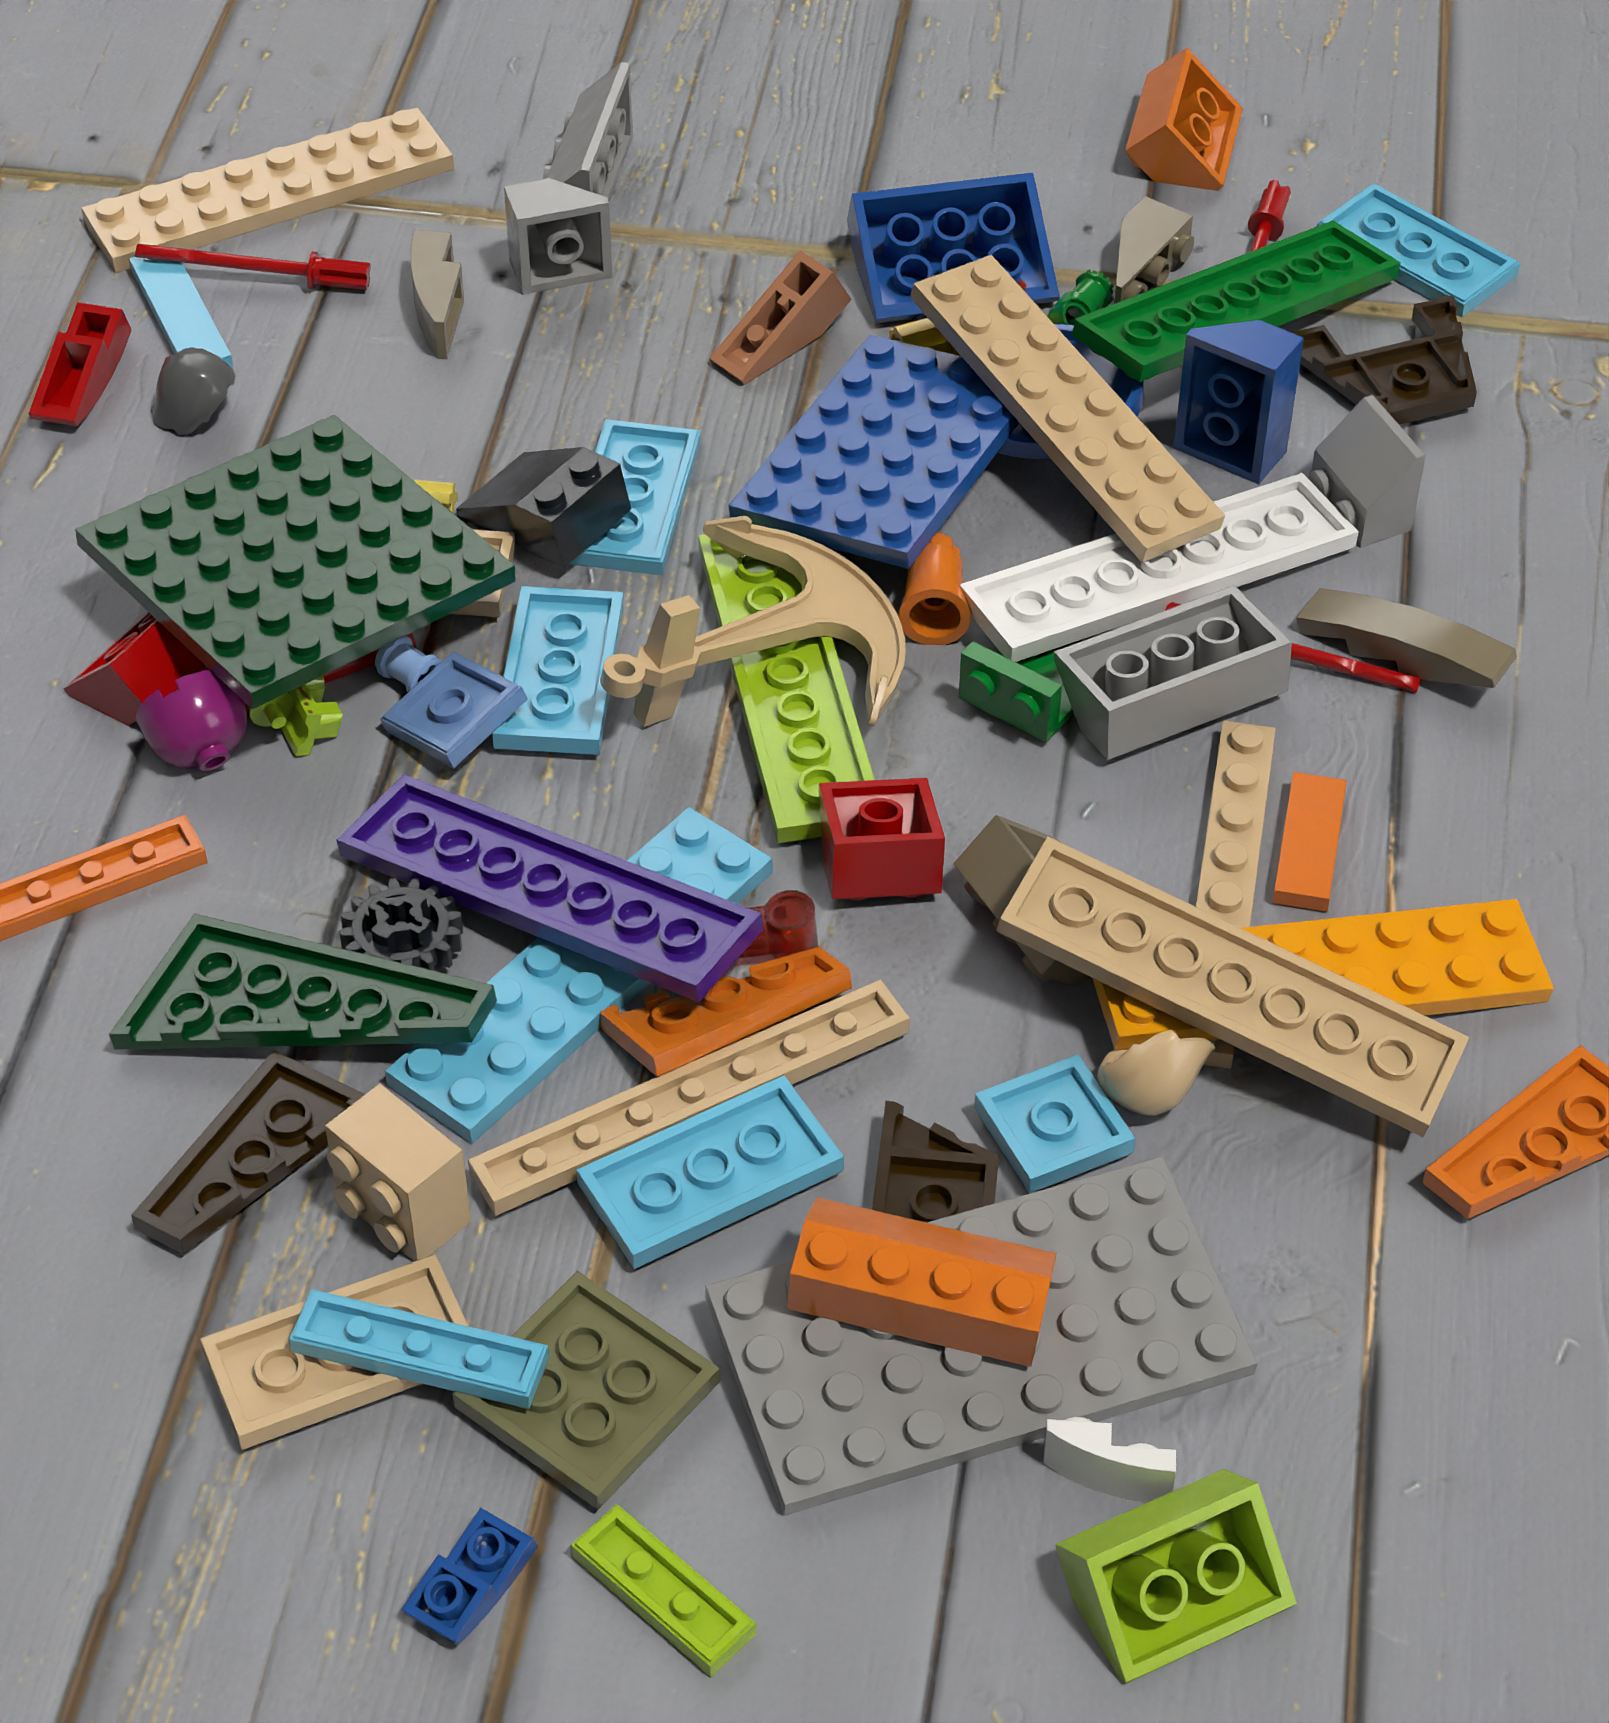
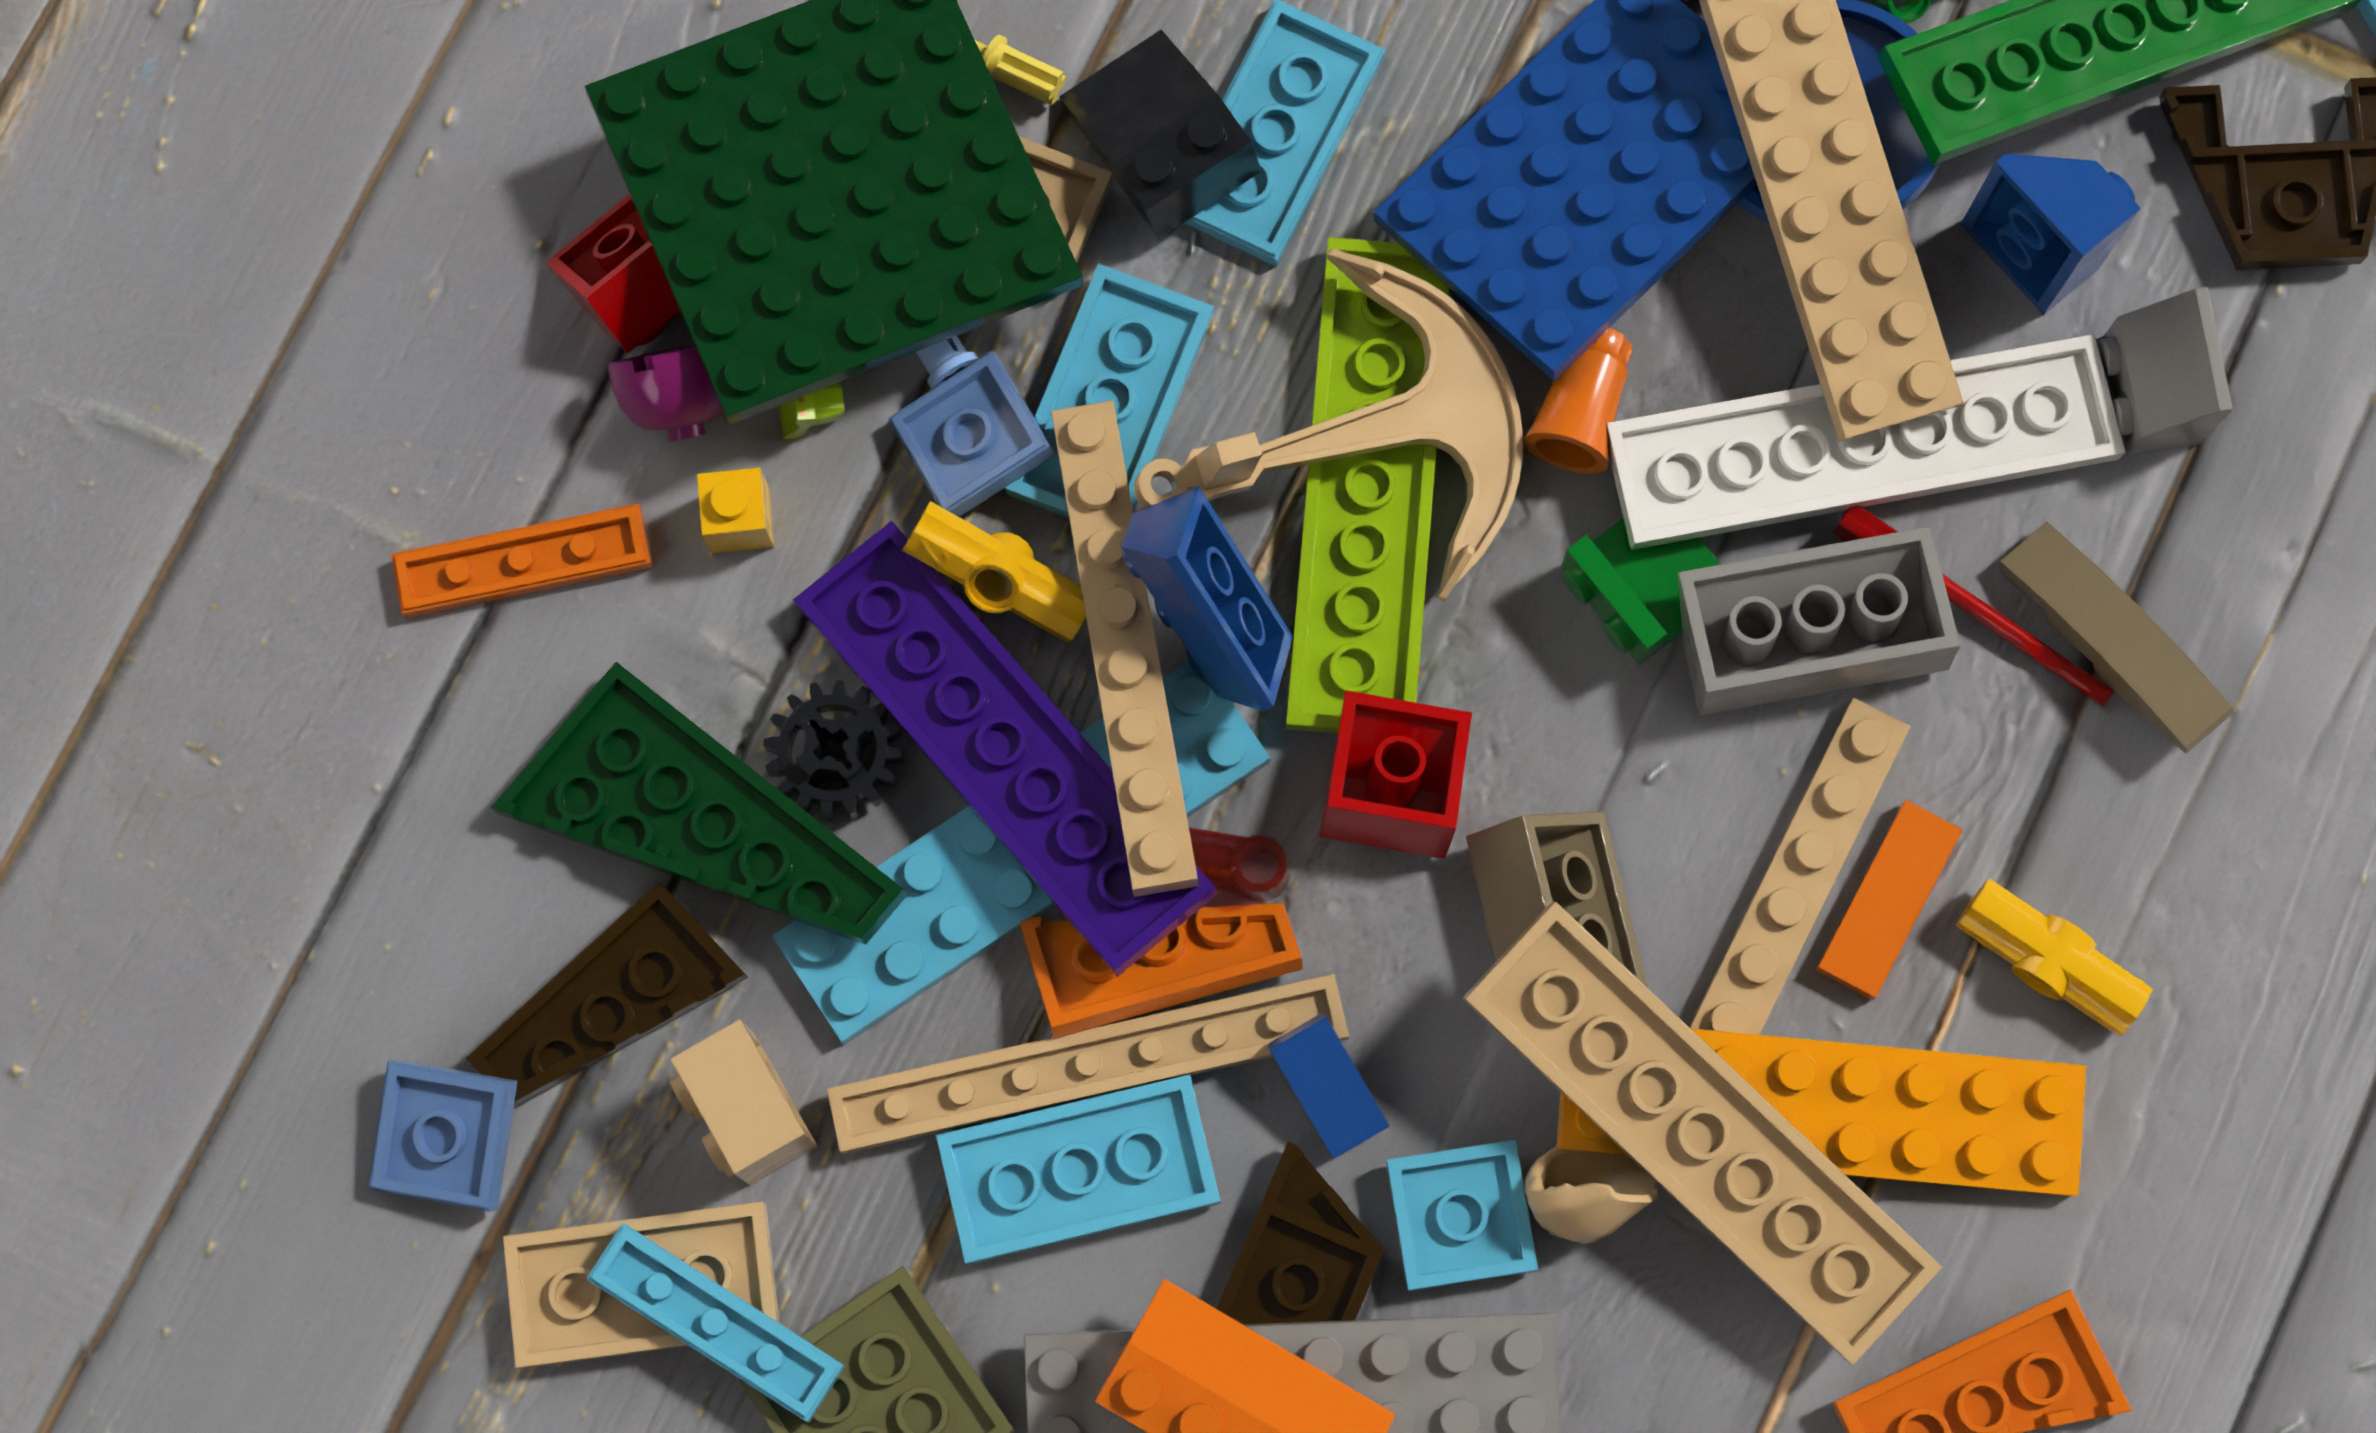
camera: 20 degrees right, 30 degrees up
none -> medium blue tile [368,1059,518,1212]
none -> yellow brick [697,467,774,554]
none -> yellow piece [902,501,1086,643]
none -> tan plate [1051,400,1199,897]
none -> blue slope [1121,486,1293,711]
none -> blue tile [1267,1012,1390,1159]
none -> yellow piece [1955,878,2153,1037]

